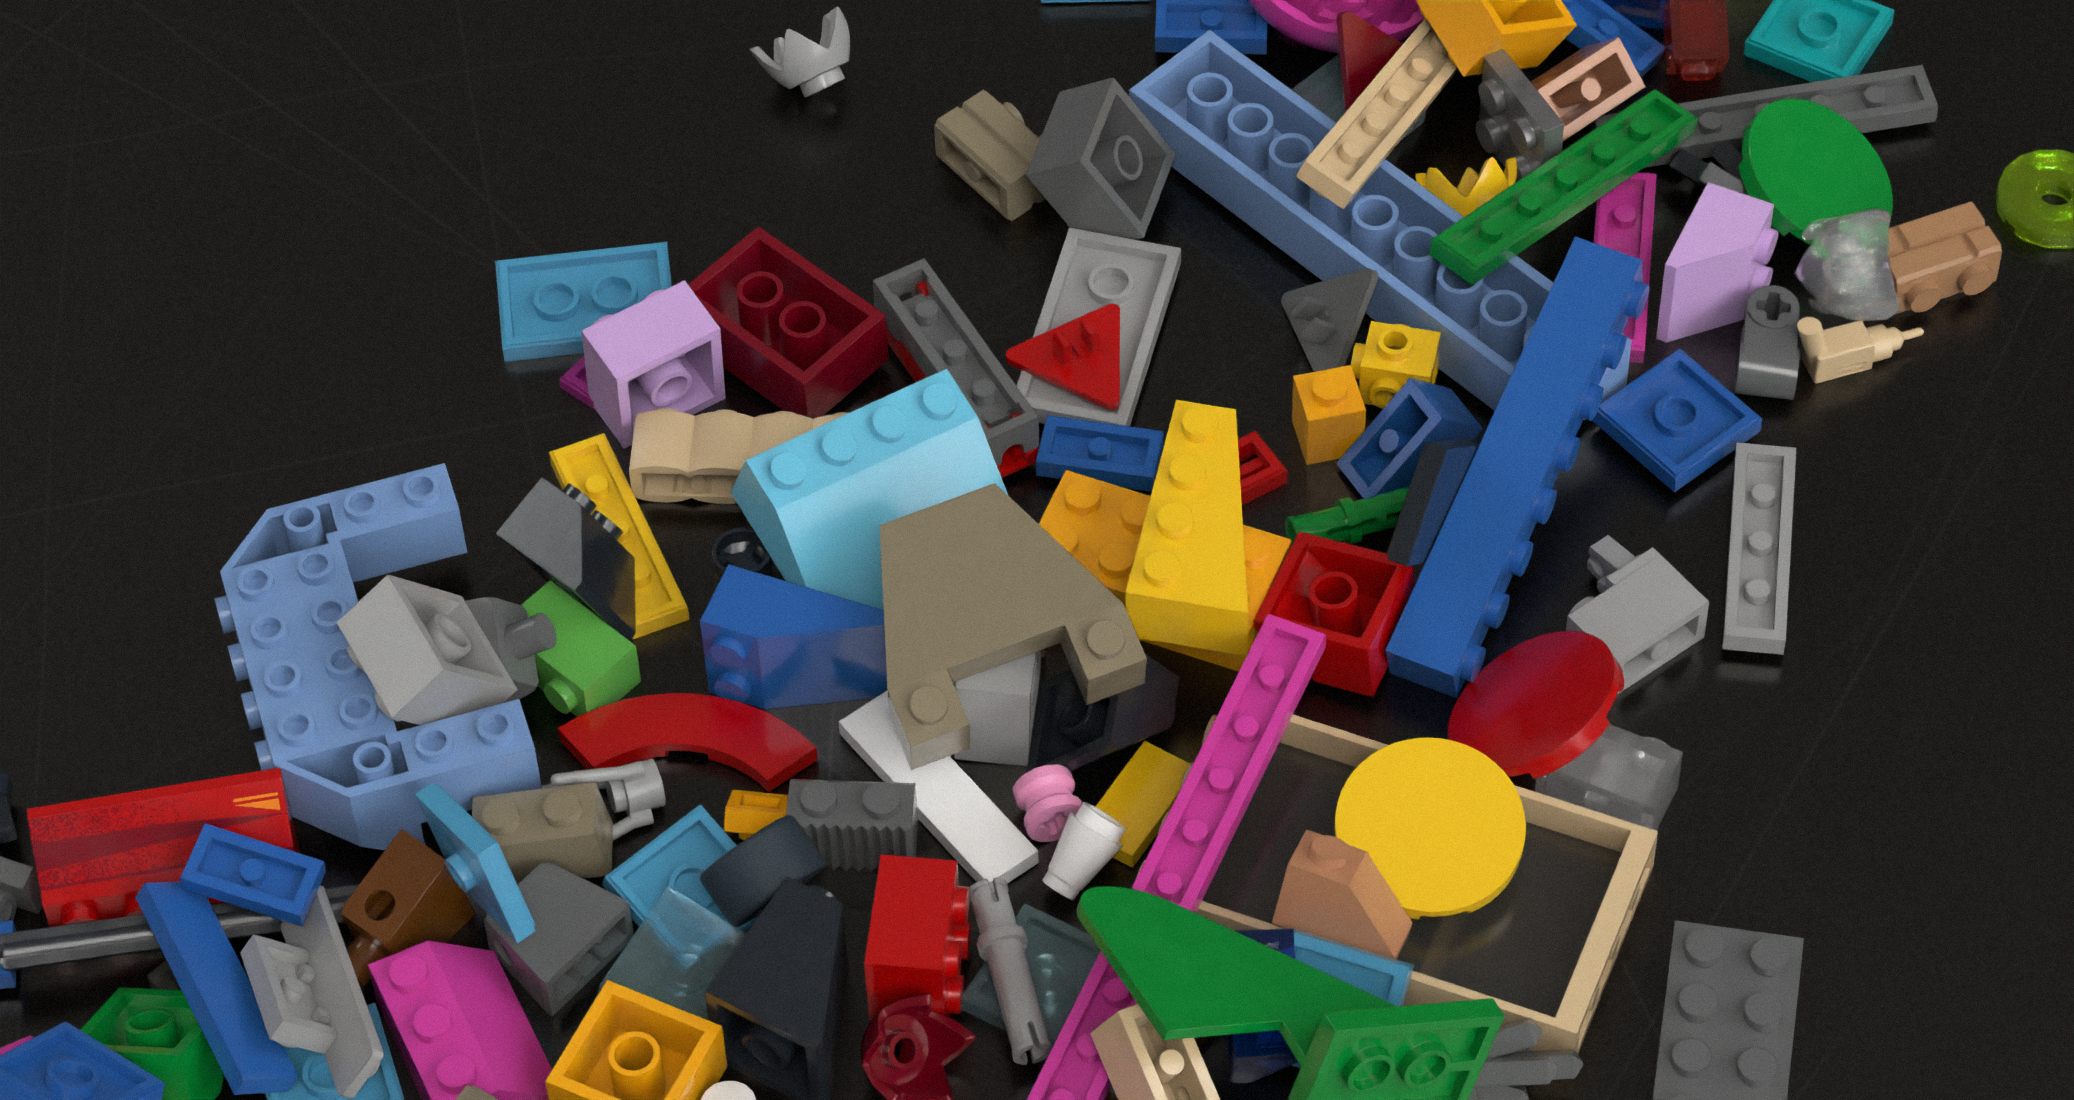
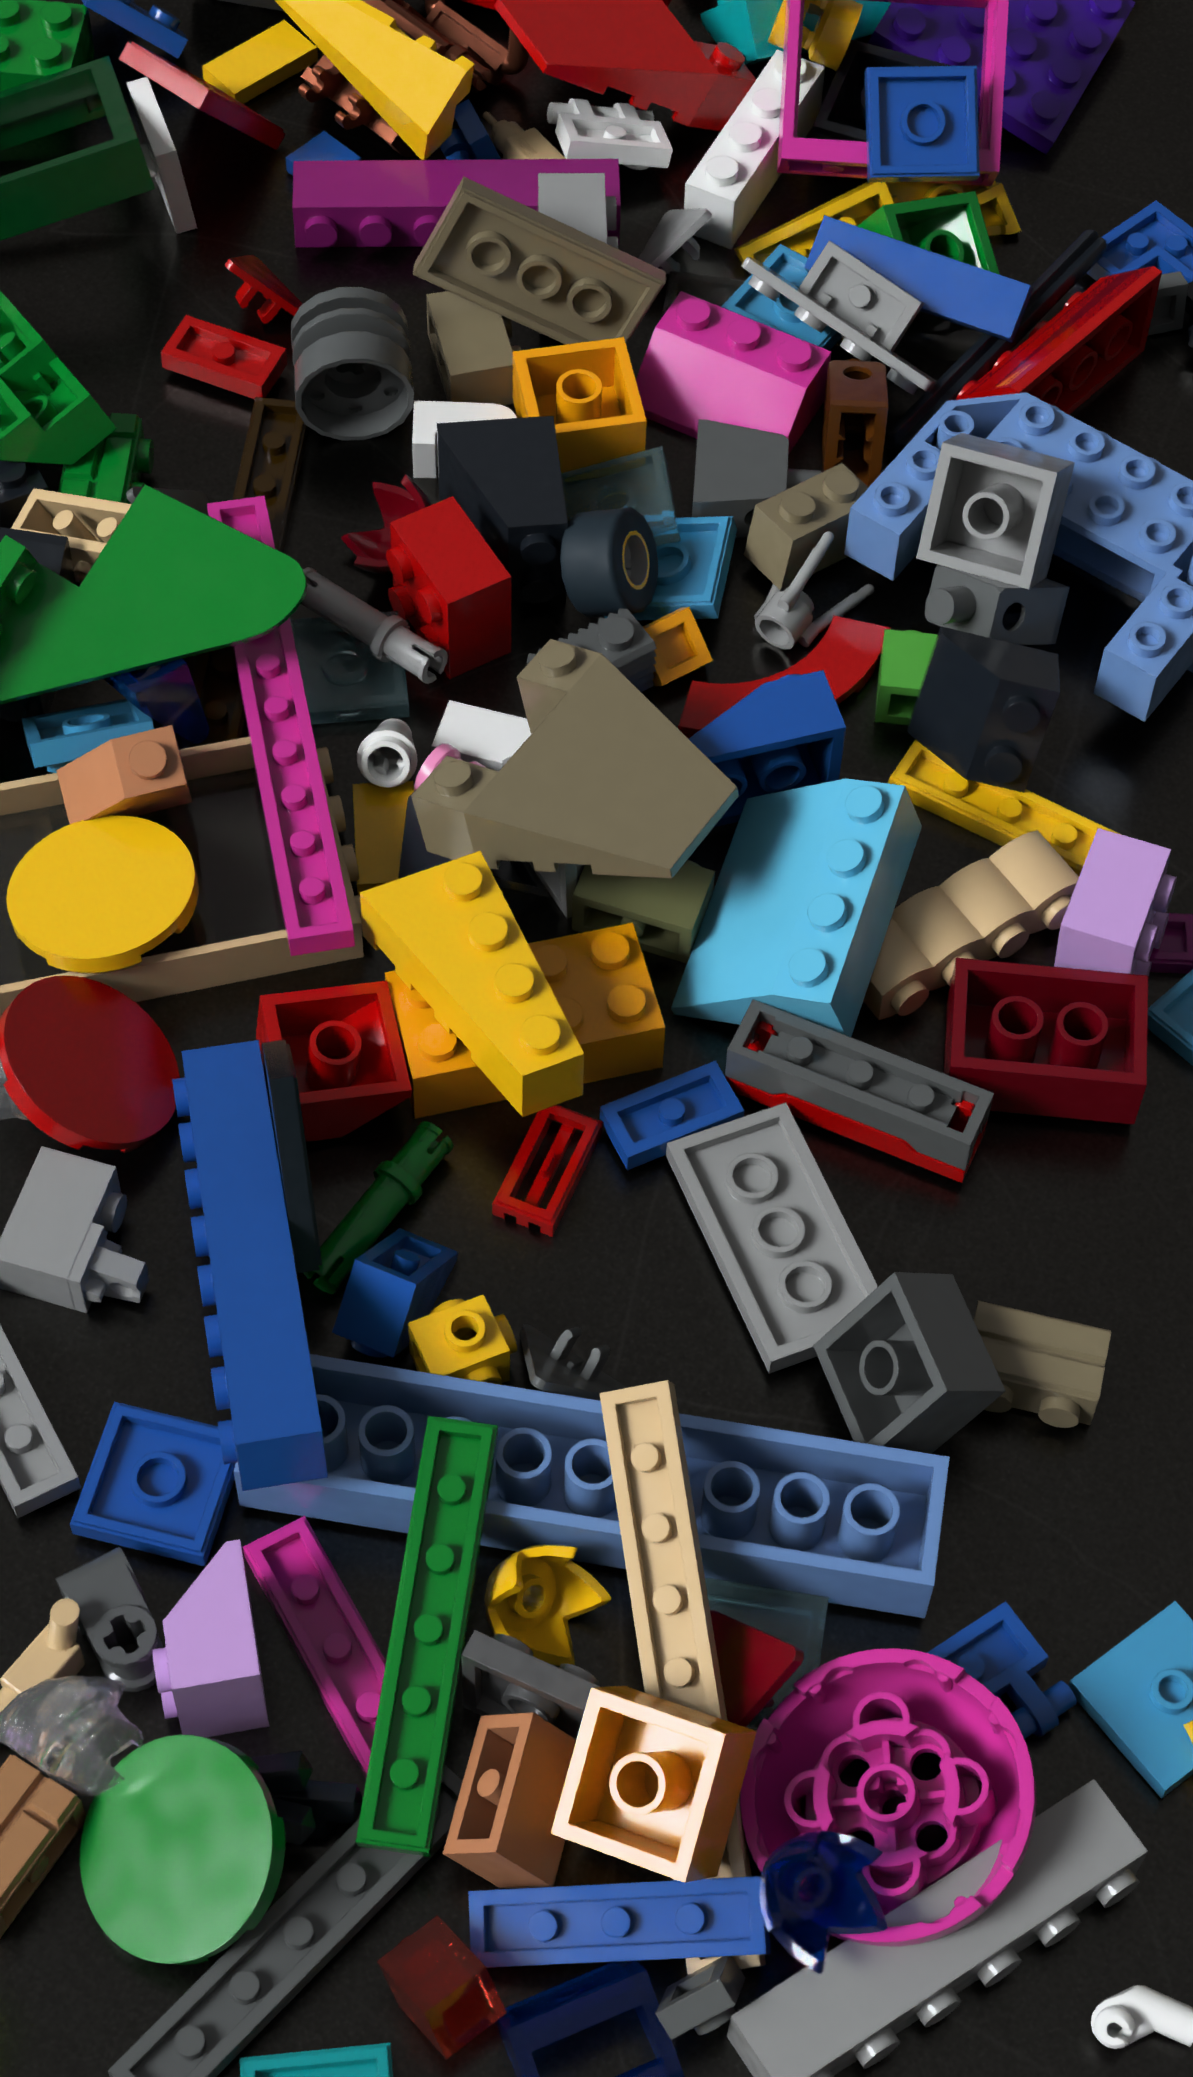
camera: 140 degrees right, 5 degrees up
blue plate [180,824,326,927] -> none
dark azure plate [415,782,536,944] -> none
red piece [1006,304,1120,410] -> none
light orange brick [1292,365,1366,465] -> none

